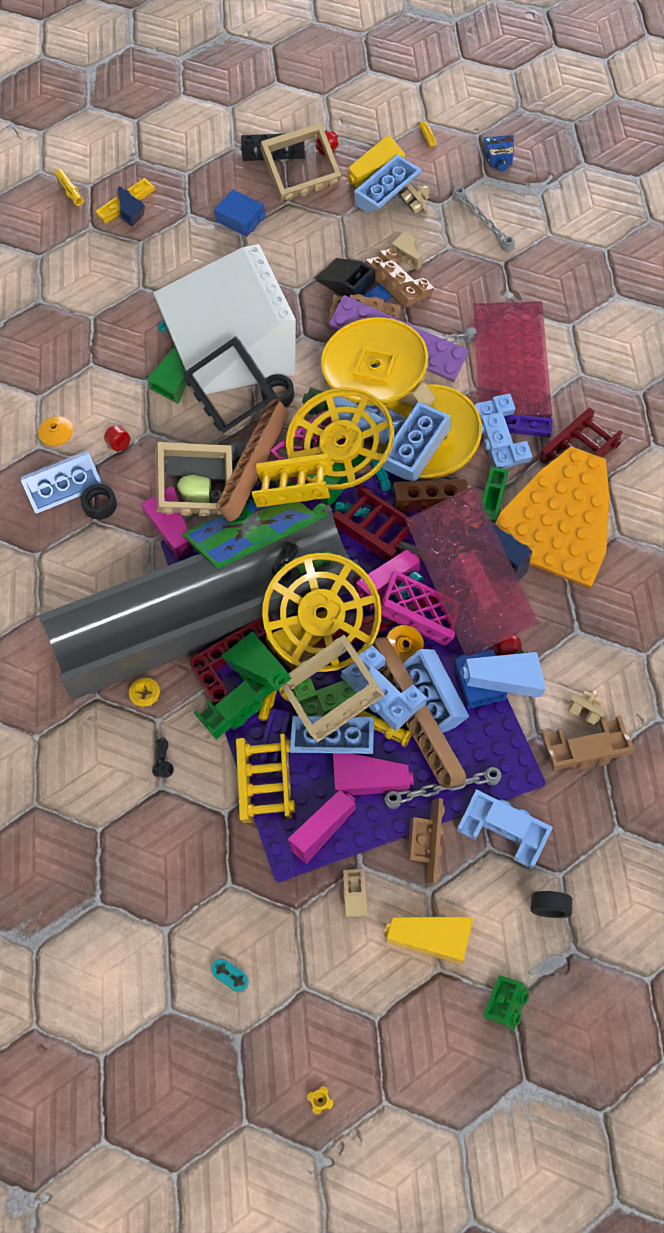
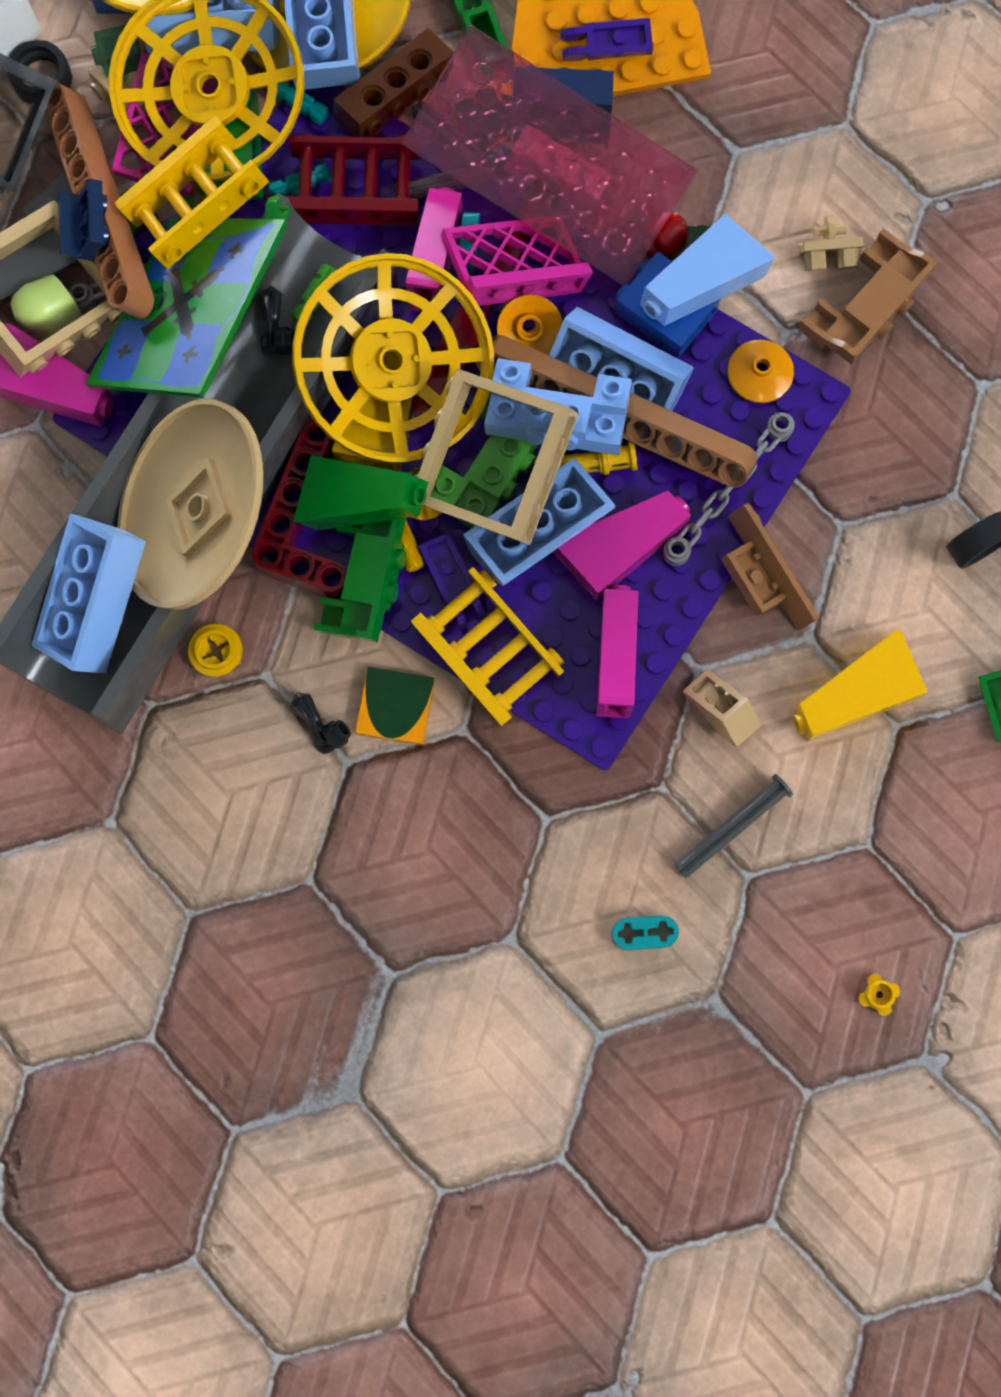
camera: 40 degrees left, 15 degrees up
light blue bracket [457,789,553,869] -> none
none -> light blue slope [31,514,146,673]
none -> dark blue bracket [58,178,108,261]
none -> tan dish [117,399,263,610]
none -> dark green tile [355,667,435,746]
none -> dark purple hinge [560,18,653,62]
none -> dark grey axle [674,774,793,878]
none -> light orange dish [727,340,794,403]

